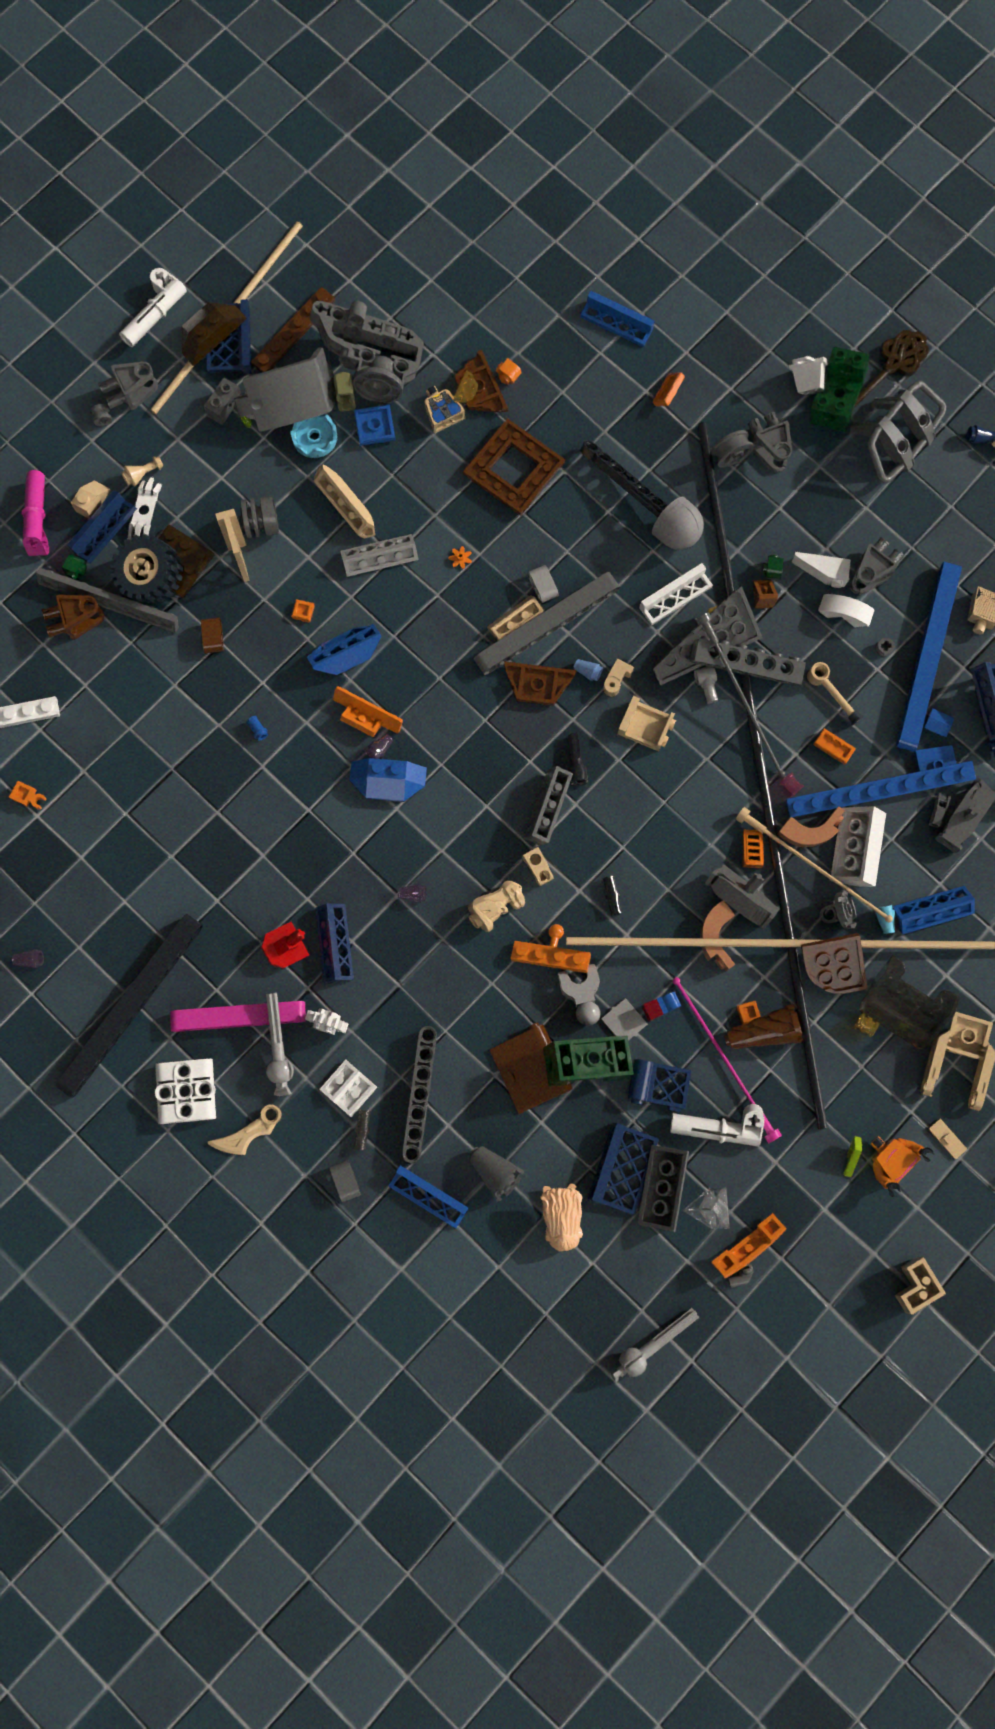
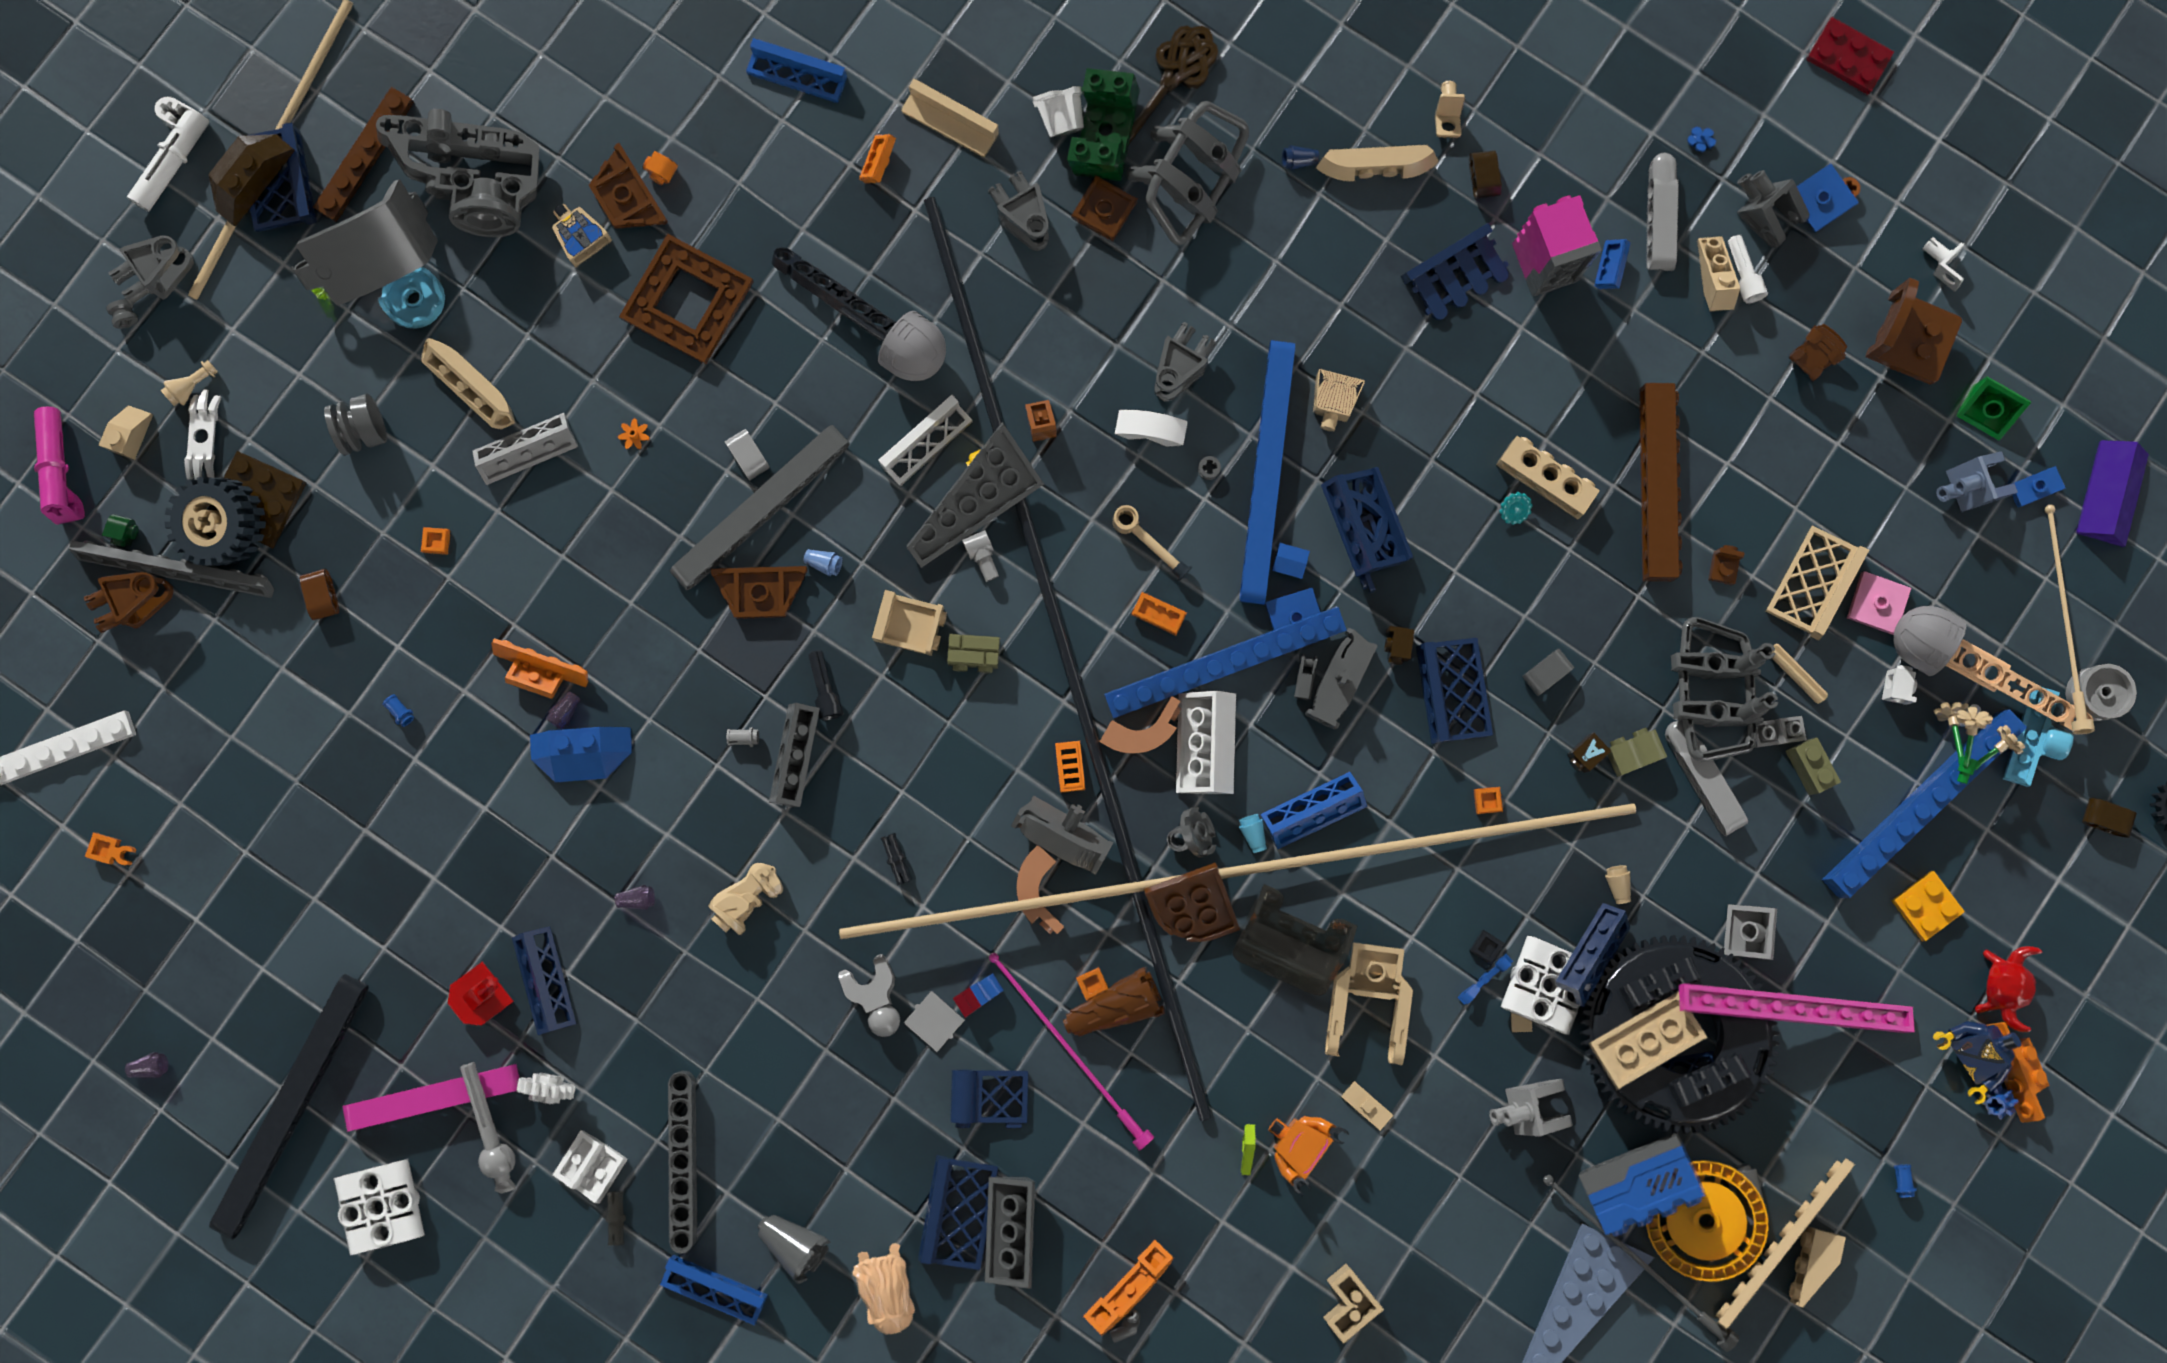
camera: 10 degrees left, 5 degrees up
dark blue fence [67,490,137,564] -> none
dark grey brick [204,378,242,425] -> none
tan piece [208,1105,282,1155] -> none
tan fence [216,509,250,582] -> none
blue wedge [307,624,381,675] -> none
dark grey beam [329,1160,361,1203] -> none
olive brick [334,372,356,412] -> none
blue plate [354,405,396,446] -> none
clear yellow tile [453,370,478,403] -> none
tan slope [487,596,544,641] -> none
reddish brown door [490,1022,573,1114] -> none
orange plate [511,924,591,973] -> none
tan leg [522,847,554,886] -> none
dark green plate [543,1035,634,1087] -> none
tan leg [603,658,634,697] -> none
white piece [670,1104,764,1147] -> none
clear slope [682,1188,730,1229] -> none
dark grey brick [689,636,806,686] -> none
dark grey piece [695,612,785,778] -> none
dark grey wheel [711,430,755,468] -> none
tan piece [736,807,893,923] -> none
dark green plate [762,555,784,579] -> none
clear pink bush [779,772,805,797] -> none
white slope [792,552,850,588] -> none
clear yellow bush [853,1012,879,1037] -> none
none -> light grey pin [726,727,759,747]
none -> tan panel [902,79,999,157]
none -> olive brick [947,634,1000,673]
none -> reddish brown plate [1071,175,1138,242]

